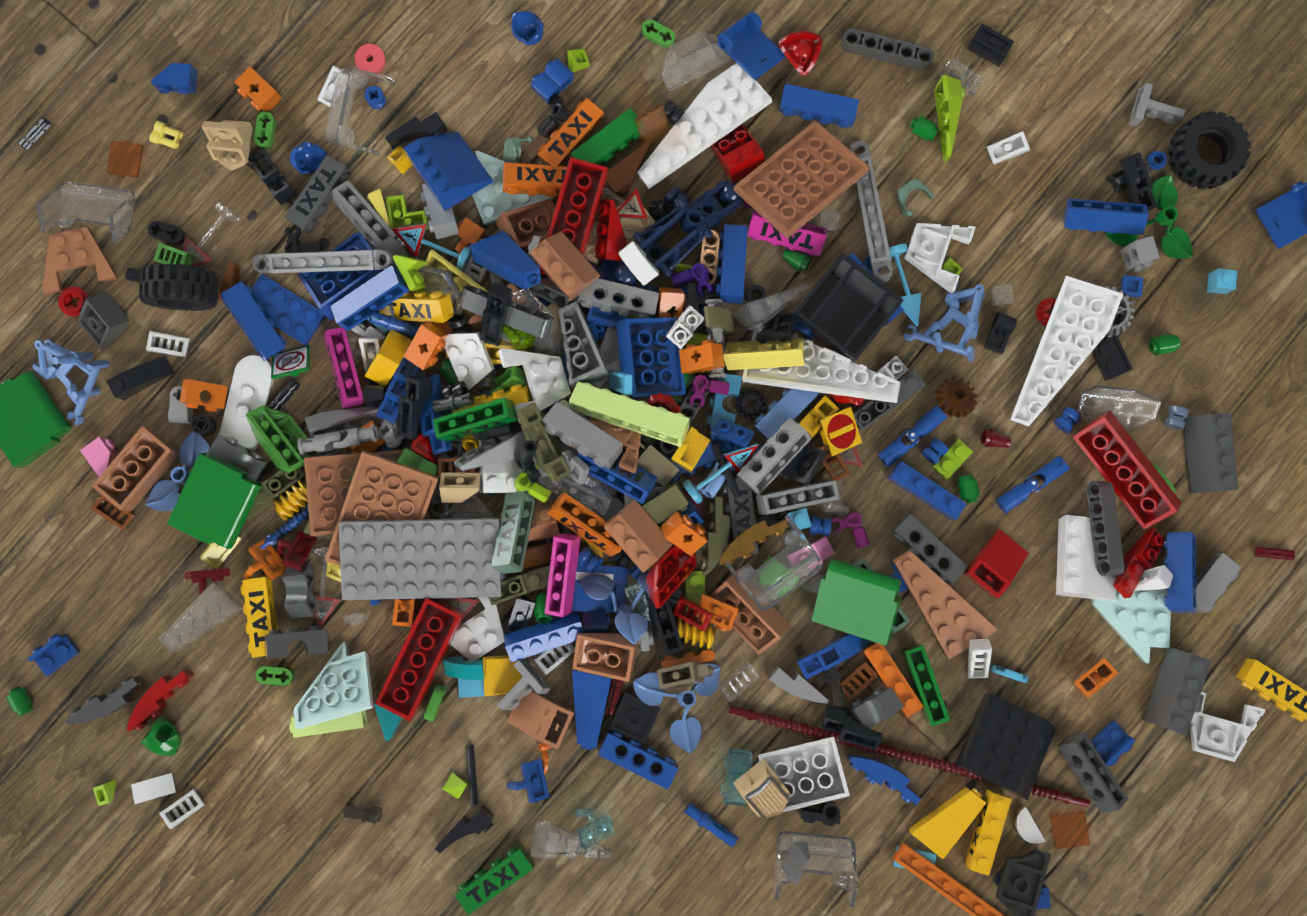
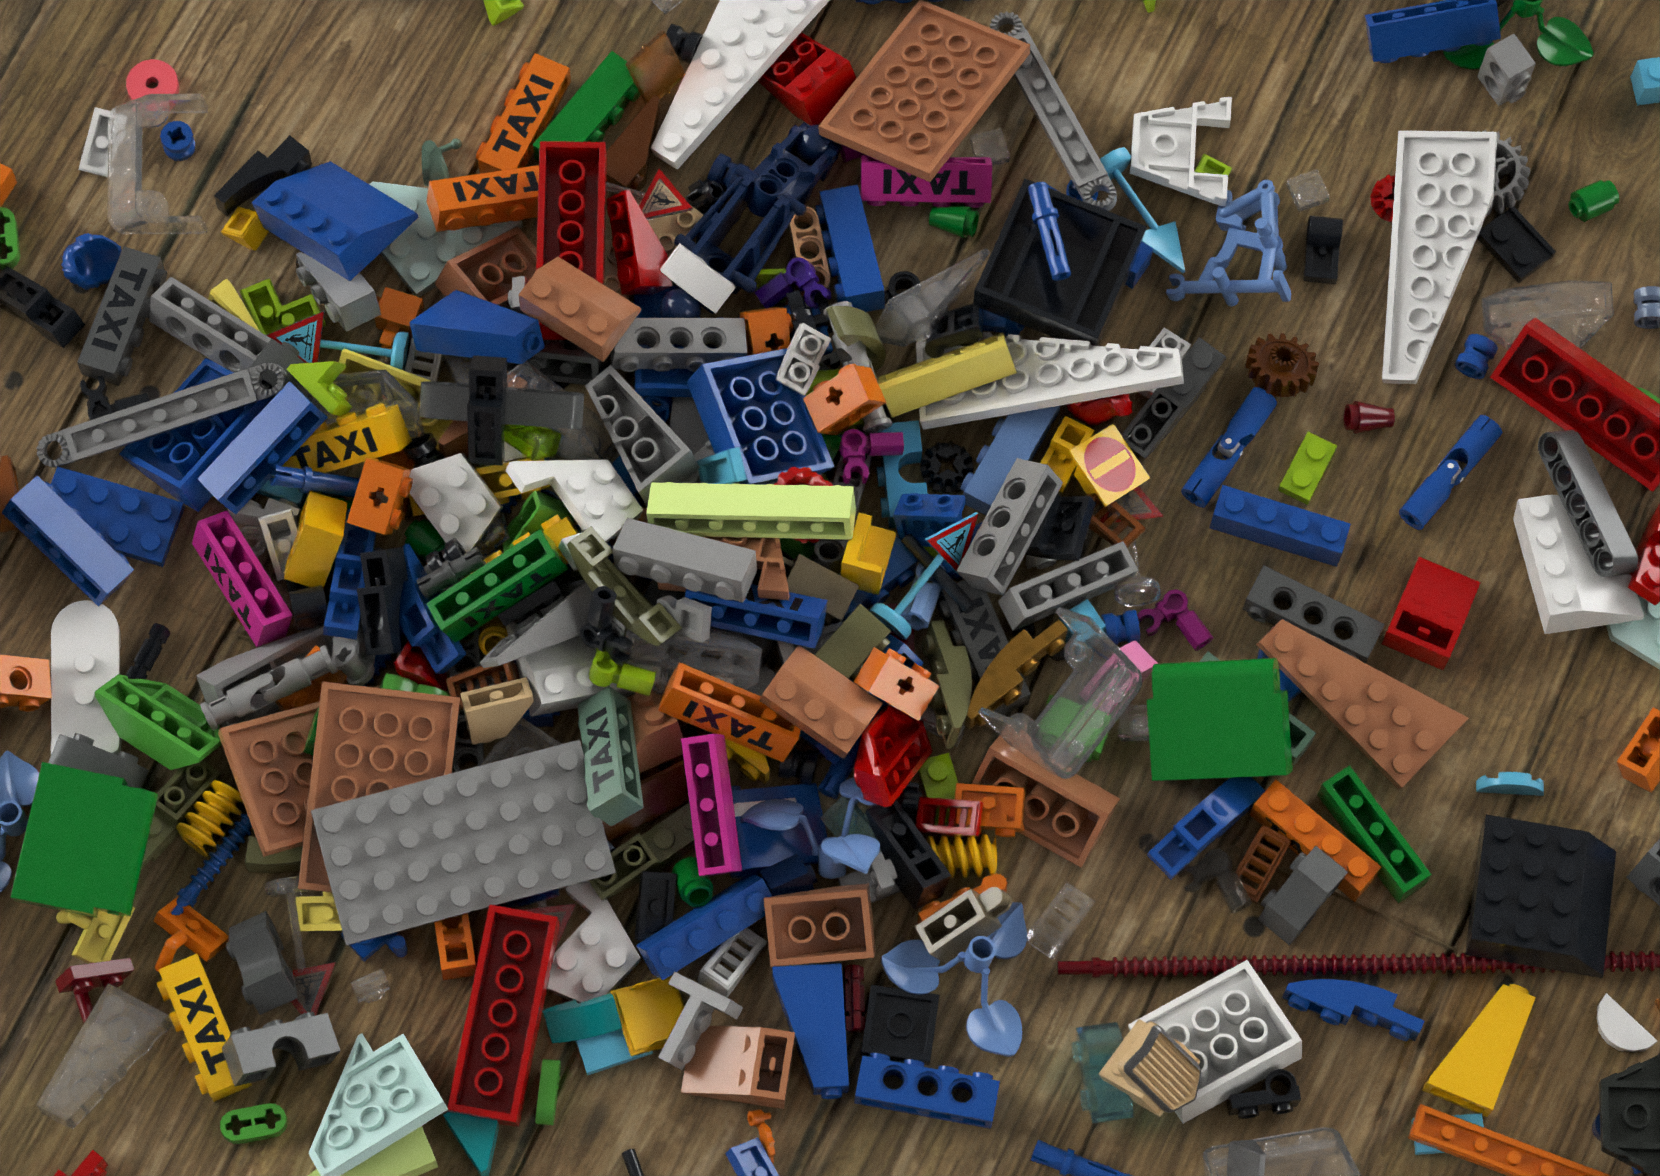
camera: 20 degrees left, 15 degrees down
black wheel [191,415,217,436] -> none
piece [271,345,310,379] -> none
dark red plate [276,530,318,571] -> none
blue brick [531,58,574,104] -> none
black bar [537,95,570,138] -> none
blue wheel [577,547,603,574] -> none
light grey slope [767,666,829,704] -> none
black slope [820,705,882,750] -> none
sand green helmet [897,178,934,216] -> none
blue wheel [921,438,949,465] -> none
green brick [957,475,981,504] -> none
yellow brick [964,789,1012,876] -> none
white slope [968,639,992,679] -> none
blue plate [1120,276,1143,298] -> none
none -> blue pin [1028,182,1071,281]

